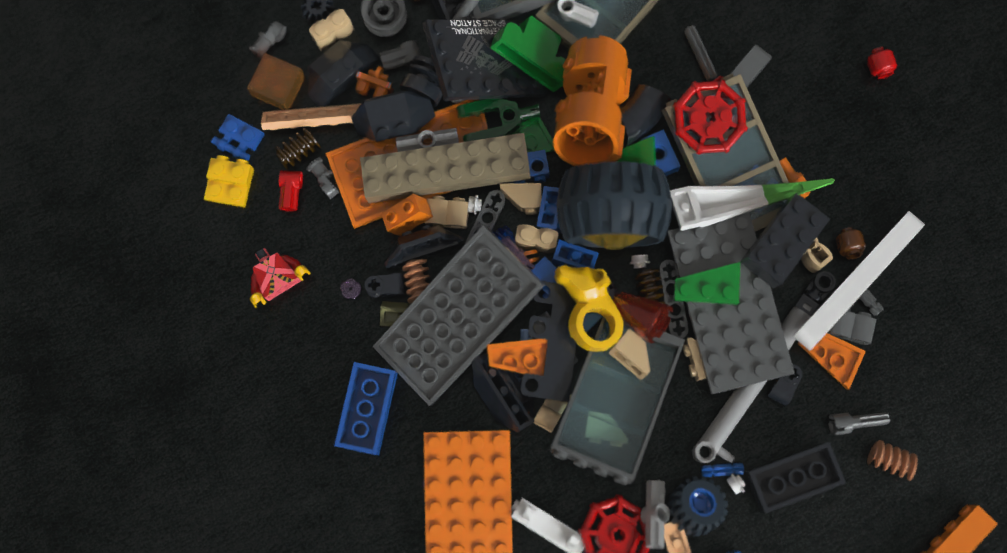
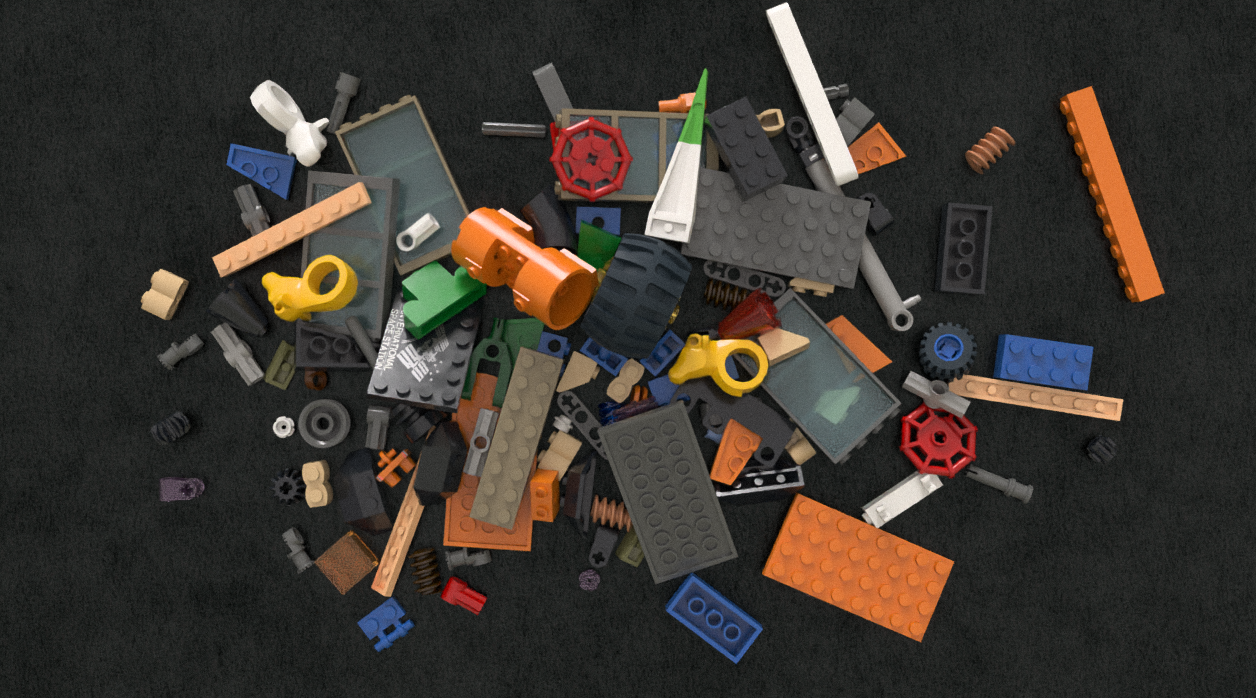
camera: 70 degrees left, 10 degrees up
yellow plate [204,155,254,207] -> none
torso [250,248,311,308] -> none
white plate [629,255,650,269] -> none
green wing [674,262,741,305] -> none
blue axle [701,463,744,477] -> none
white plate [727,474,746,494] -> none
dark grey piece [828,412,890,435] -> none
reddish brown head [836,227,866,260] -> none
none -> orange wing [826,315,892,383]

